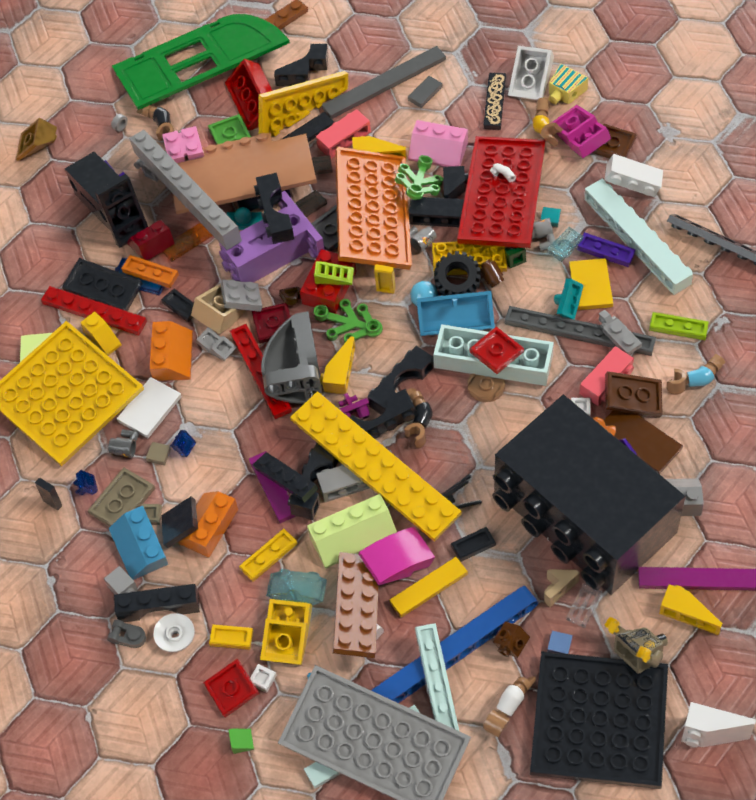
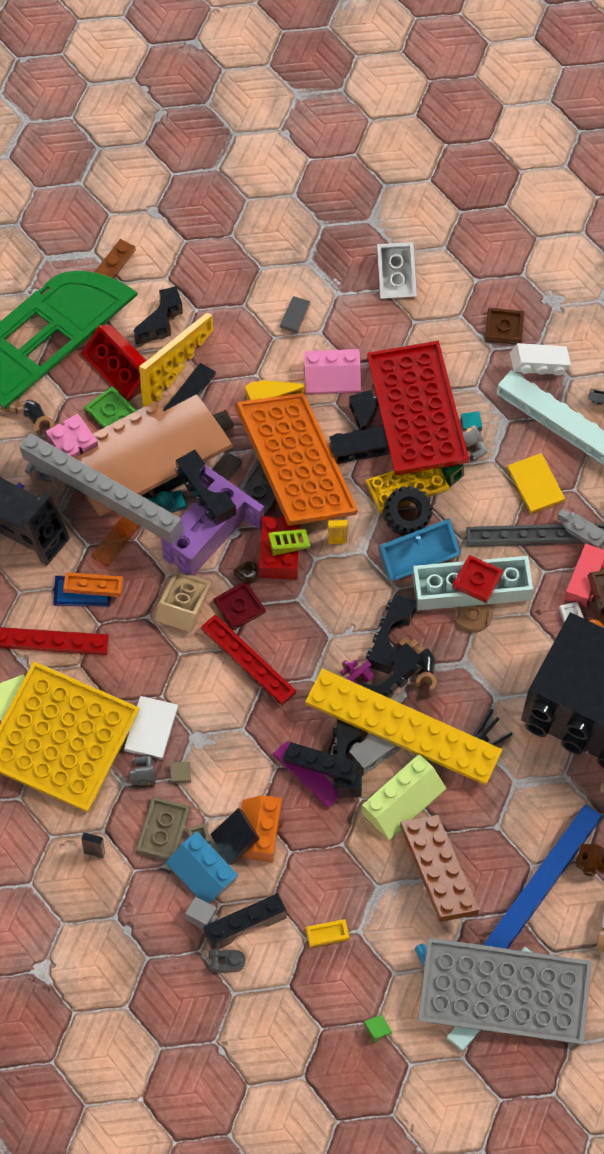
camera: 25 degrees left, 5 degrees up
black tile [62,258,143,311] -> none
clear blue tile [73,470,98,495] -> none
yellow slope [80,312,122,356] -> none
dark red slope [127,220,175,261] -> none
orange slope [150,321,193,381] -> none
white dish [153,613,195,652] -> none
black tile [161,288,194,322] -> none
clear blue tile [170,430,196,457] -> none
light grey slope [196,327,237,361] -> none
red tile [203,659,260,718] -> none
light grey plate [221,280,262,312] -> none
yellow tile [239,528,298,582] -> none
white tile [250,664,277,693] -> none
yellow slope [260,599,312,665] -> none
dark grey panel [261,311,322,403] -> none
clear light blue brick [266,569,327,606] -> none
bright green plant [314,299,383,343] -> none
coral brick [316,109,371,159] -> none
yellow slope [320,336,355,394] -> none
dark grey tile [322,46,446,119] -> none
dark pink slope [358,527,435,585] -> none
yellow tile [389,557,468,618] -> none
bright green plant [395,155,443,200] -> none
light grey piece [410,226,437,252] -> none
medium azure hair [410,281,439,306] -> none
light aqua tile [415,623,459,731] -> none
black tile [451,527,496,562] -> none
reddish brown brick [480,259,504,287] -> none
black tile [484,73,506,130] -> none
white arm [490,163,516,182] -> none
medium nougat piece [533,97,563,146] -> none
clear light blue tile [547,227,584,262] -> none
light yellow torso [549,64,588,104] -> none
dark pink slope [551,105,611,158] -> none
teal tile [554,278,584,320] -> none
dark purple plate [577,232,636,268] -> none

